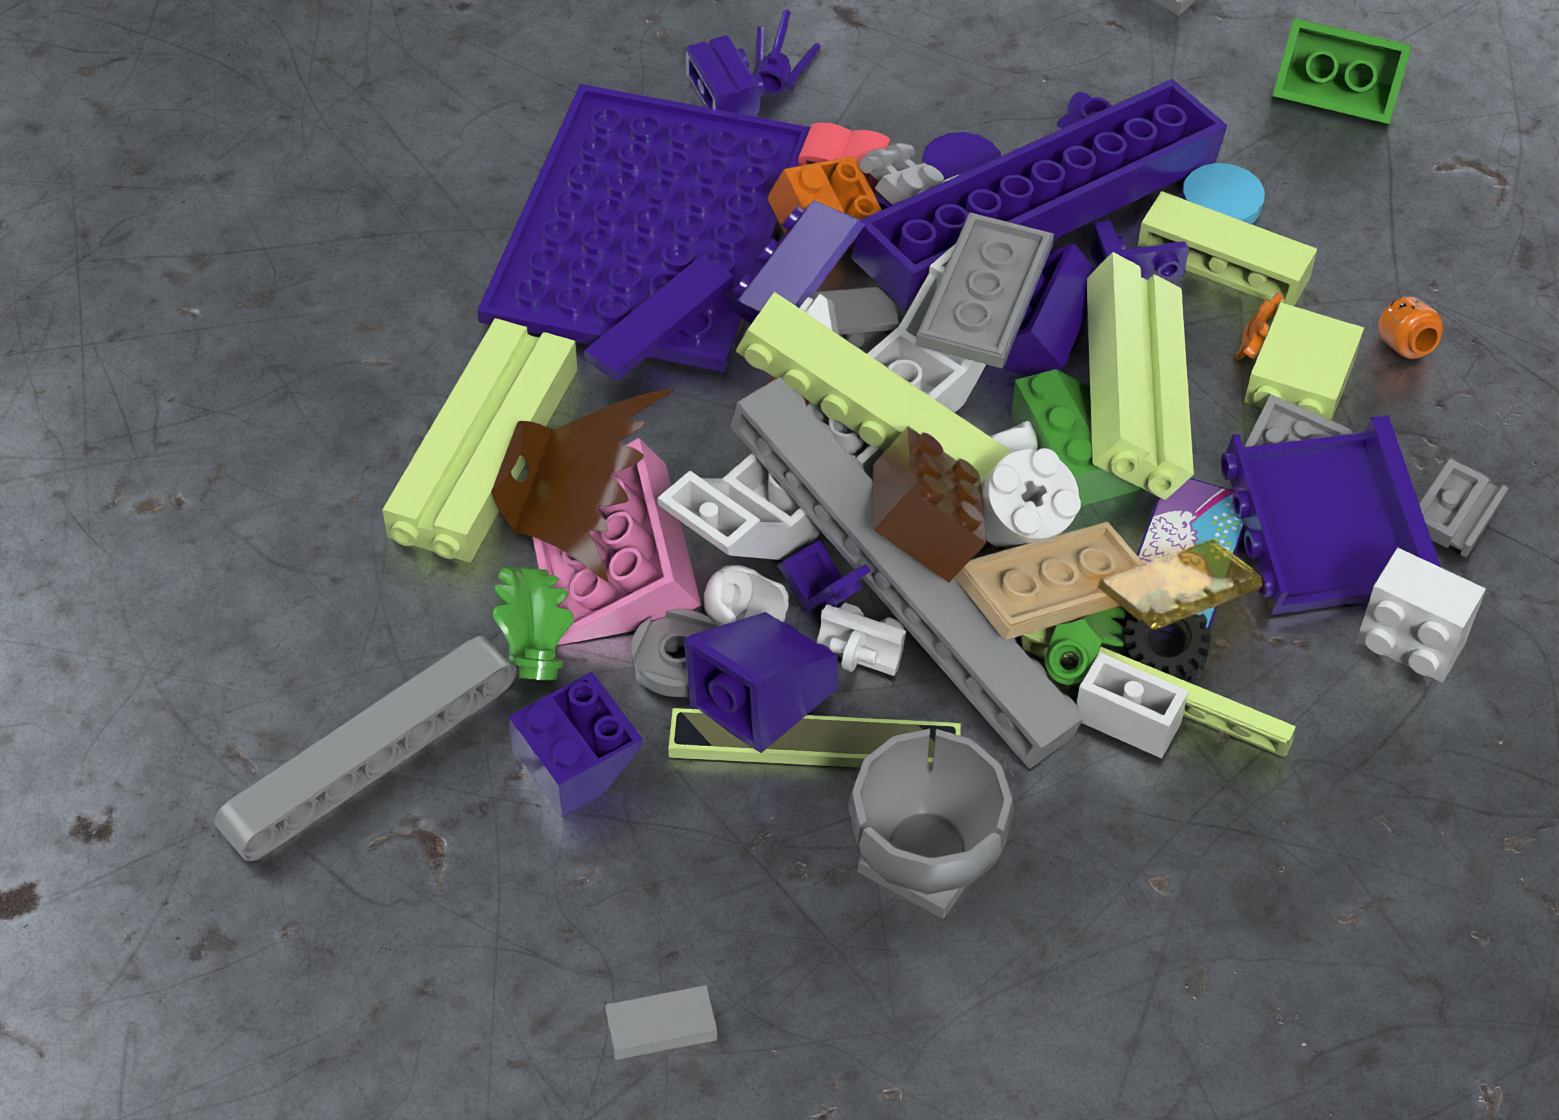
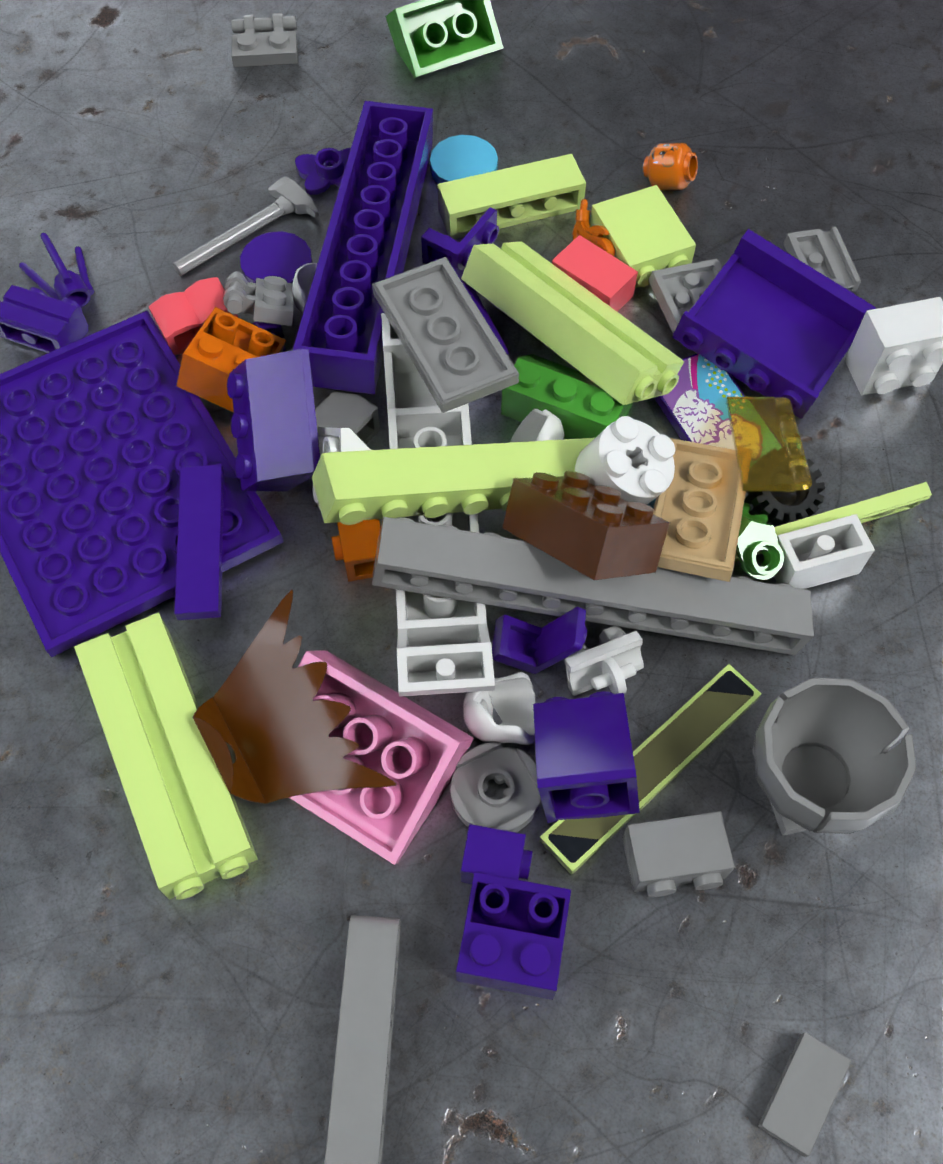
camera: 45 degrees left, 10 degrees up
bright green plant [493,566,574,680] -> none
none -> light grey piece [173,177,319,276]
none -> dark purple brick [461,824,533,884]
none -> coral brick [552,235,638,312]
none -> light grey brick [622,811,735,897]

